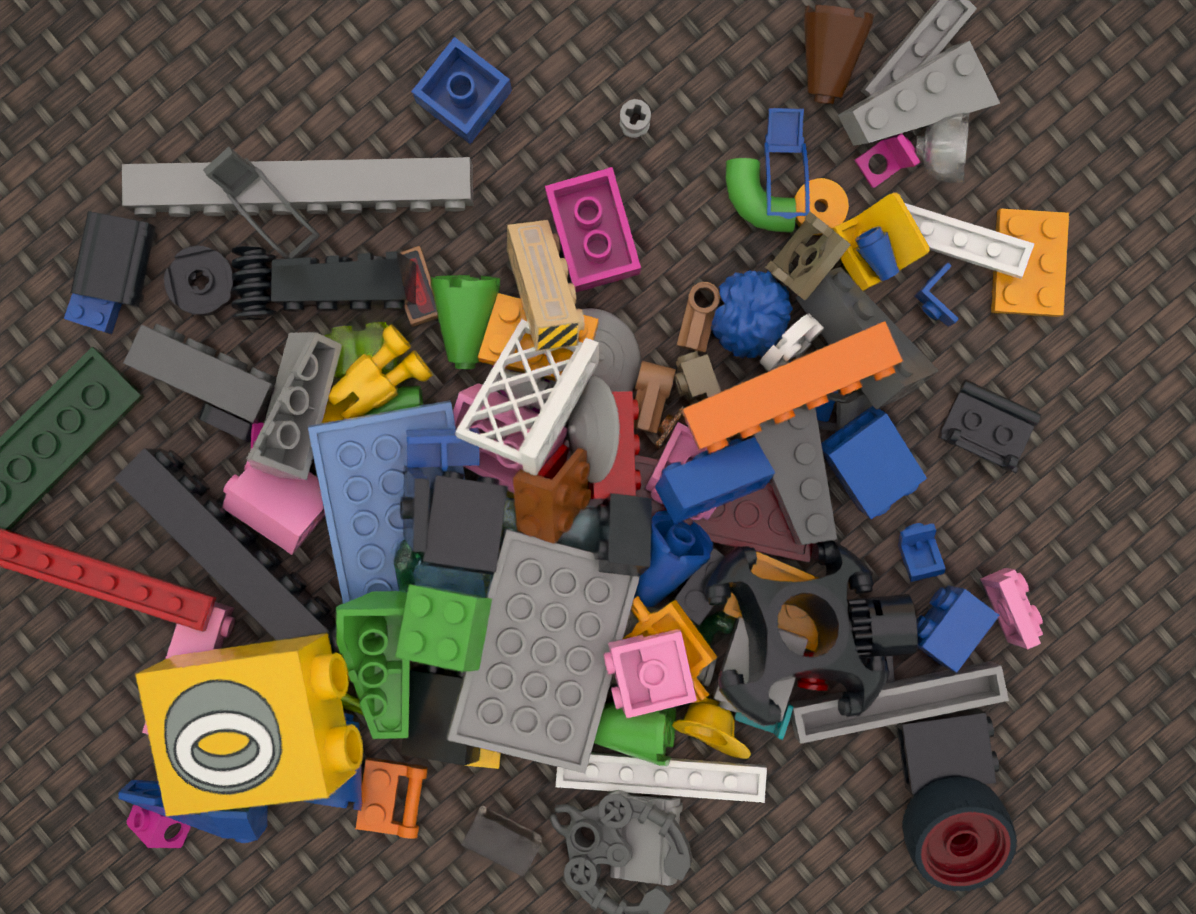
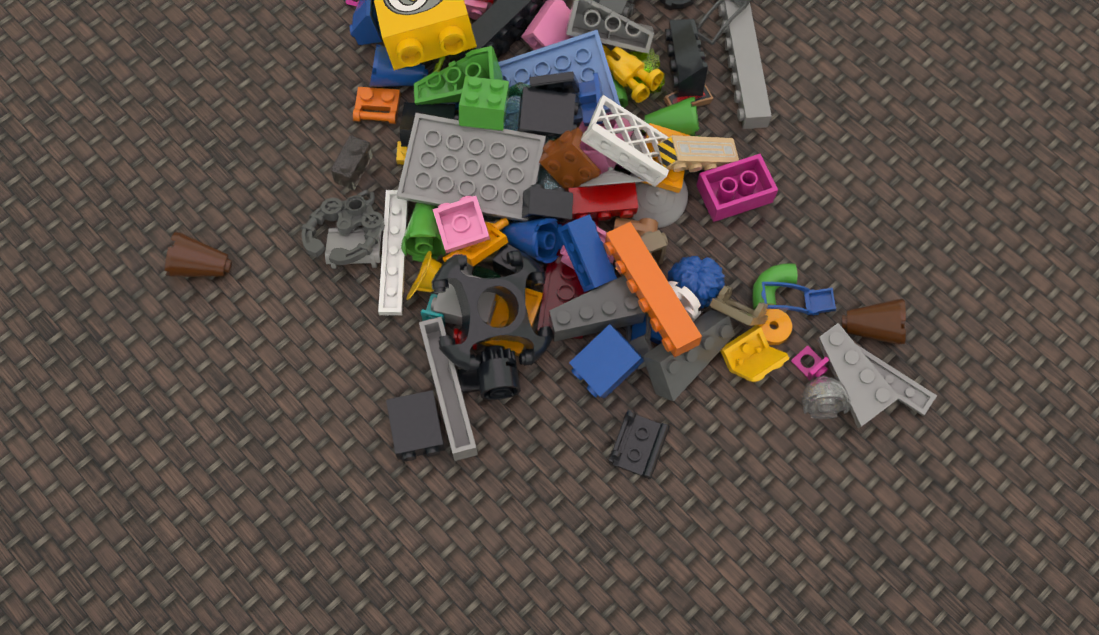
camera: 85 degrees right, 20 degrees down
black piece [232,246,276,321] -> none
blue brick [411,37,512,144] -> none
light grey bush [619,99,651,139] -> none
medium nougat piece [676,282,720,353] -> none
blue cone [855,226,900,281] -> none
blue bracket [898,523,946,582] -> none
wheel [902,777,1017,892] -> none
white plate [905,203,1034,279] -> none
blue bracket [914,262,959,327] -> none
blue brick [916,585,1000,673] -> none
bright pink plate [981,568,1043,649] -> none
light orange plate [991,208,1069,317] -> none

